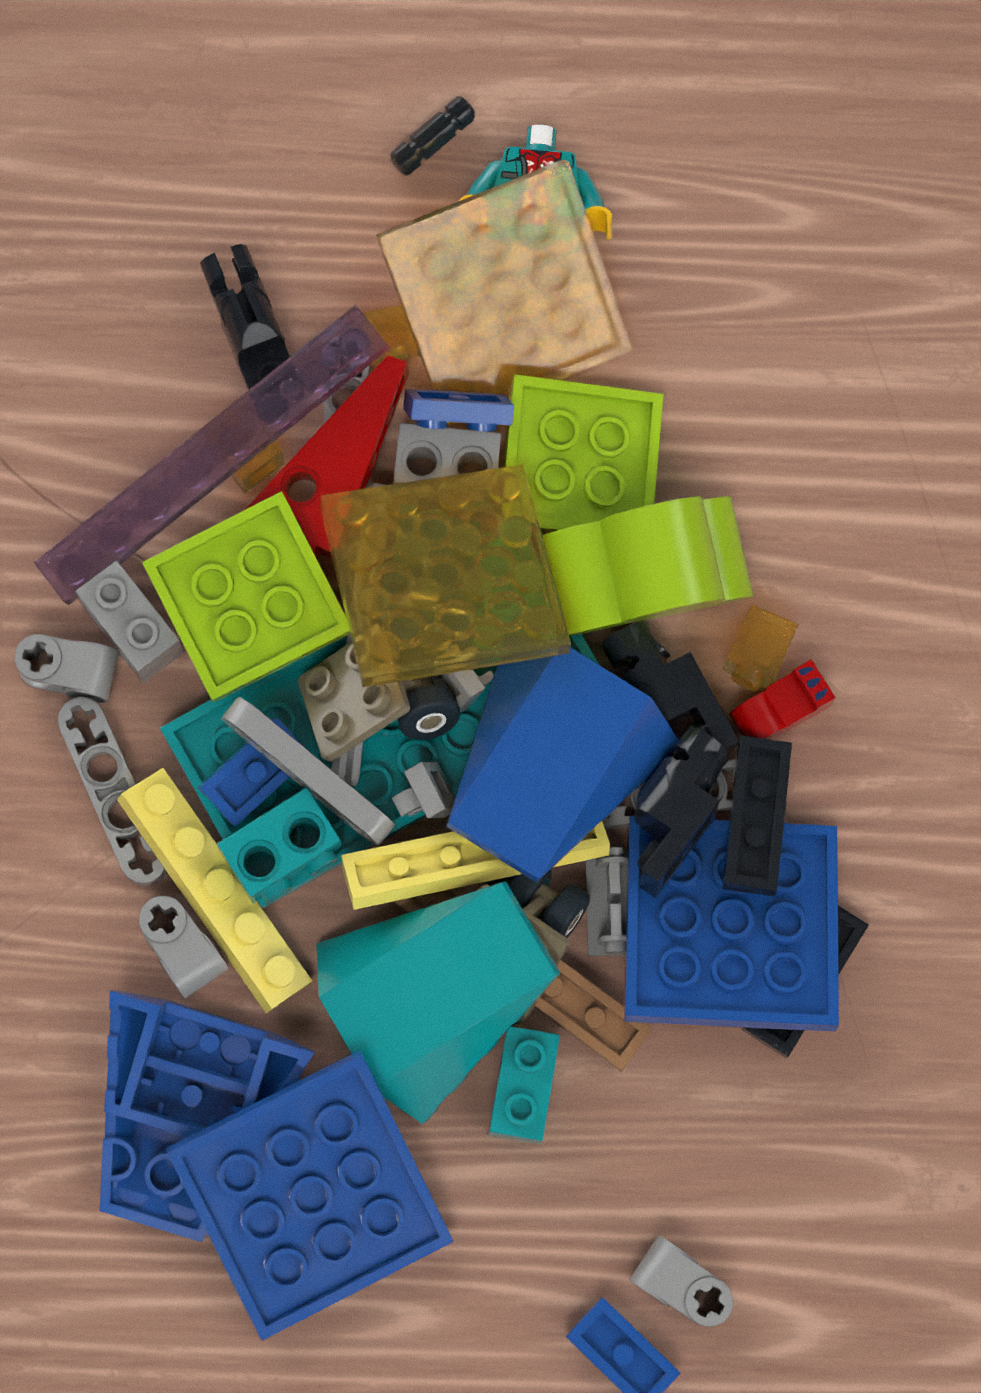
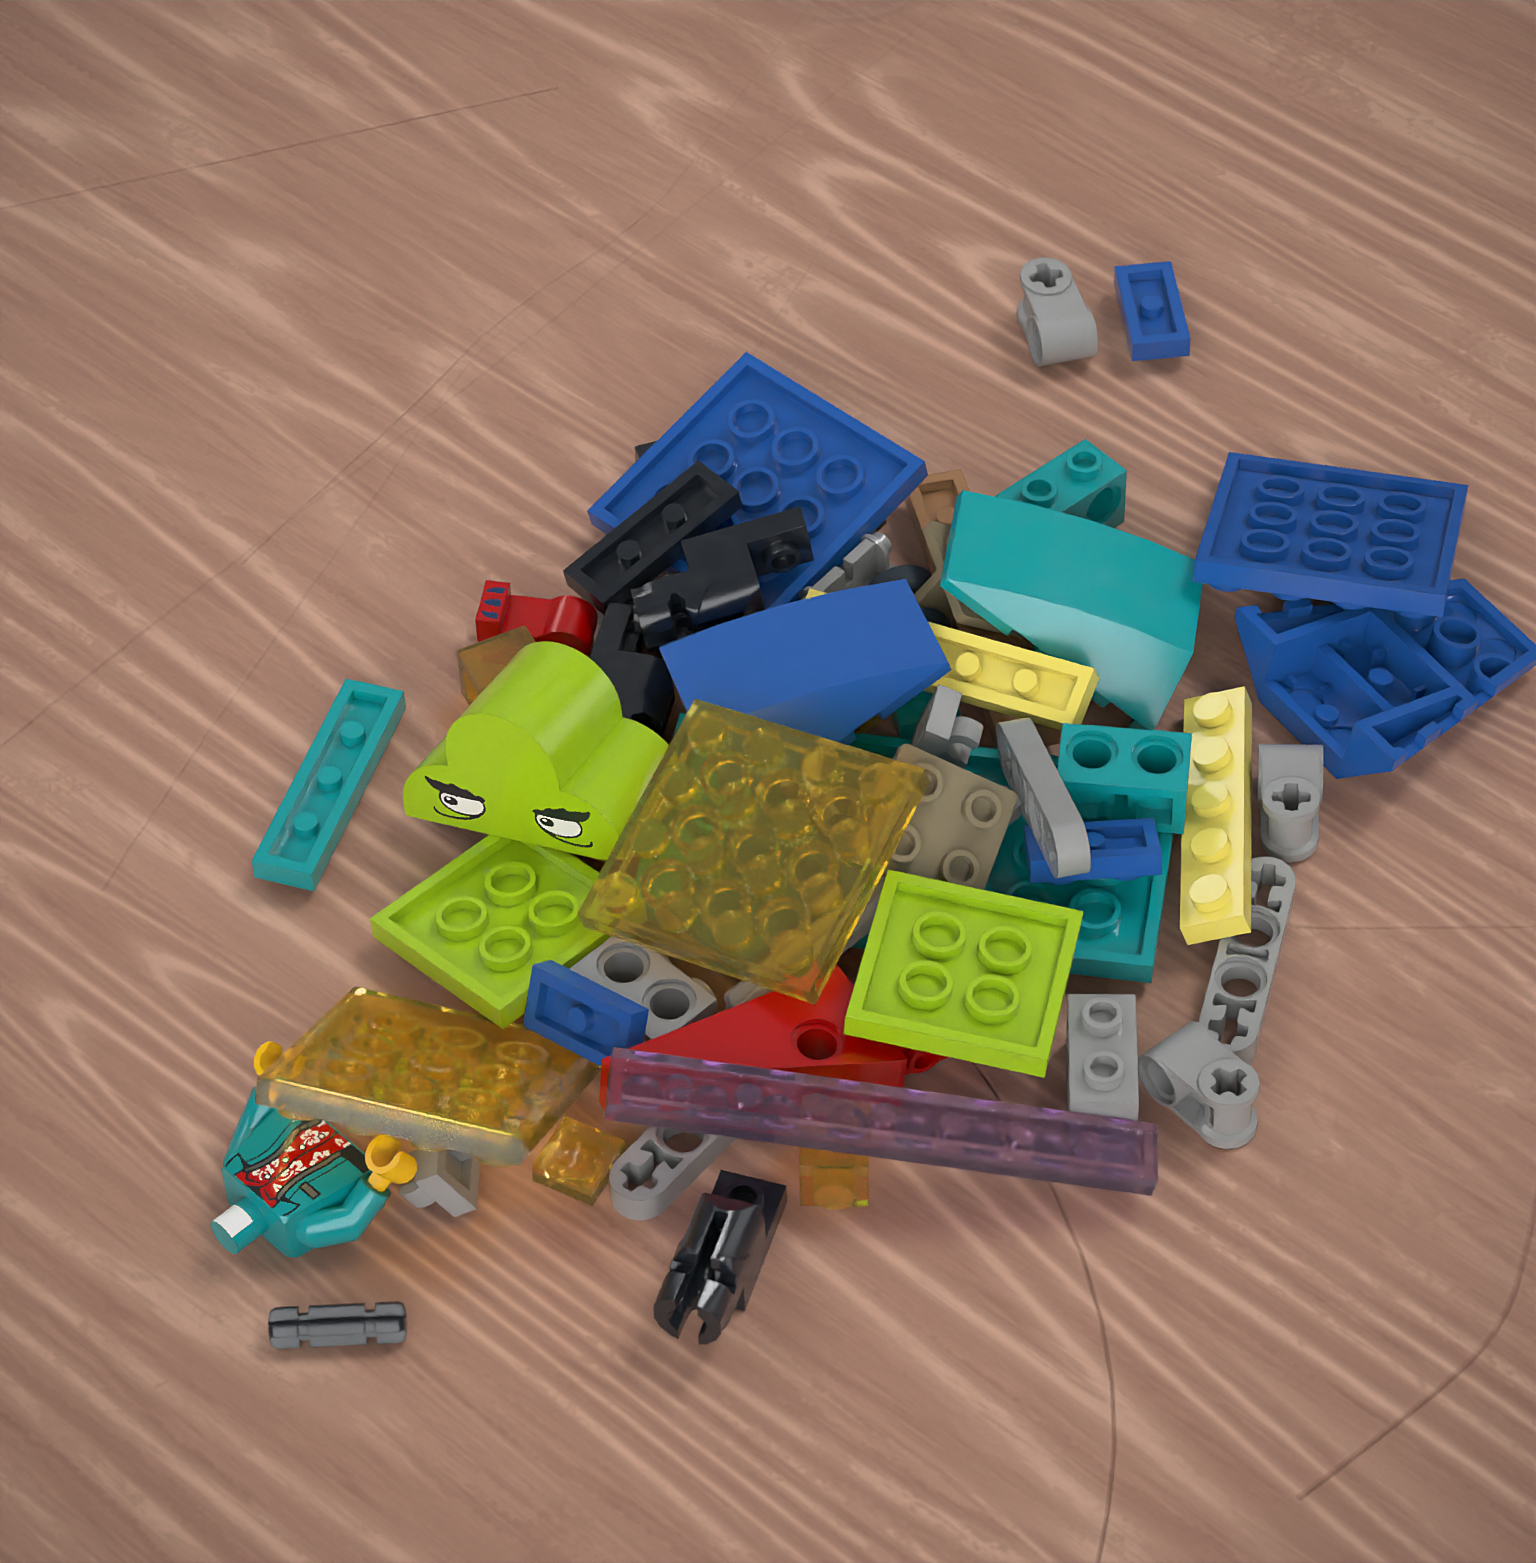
camera: 130 degrees left, 30 degrees down
none -> teal plate [252,678,406,891]

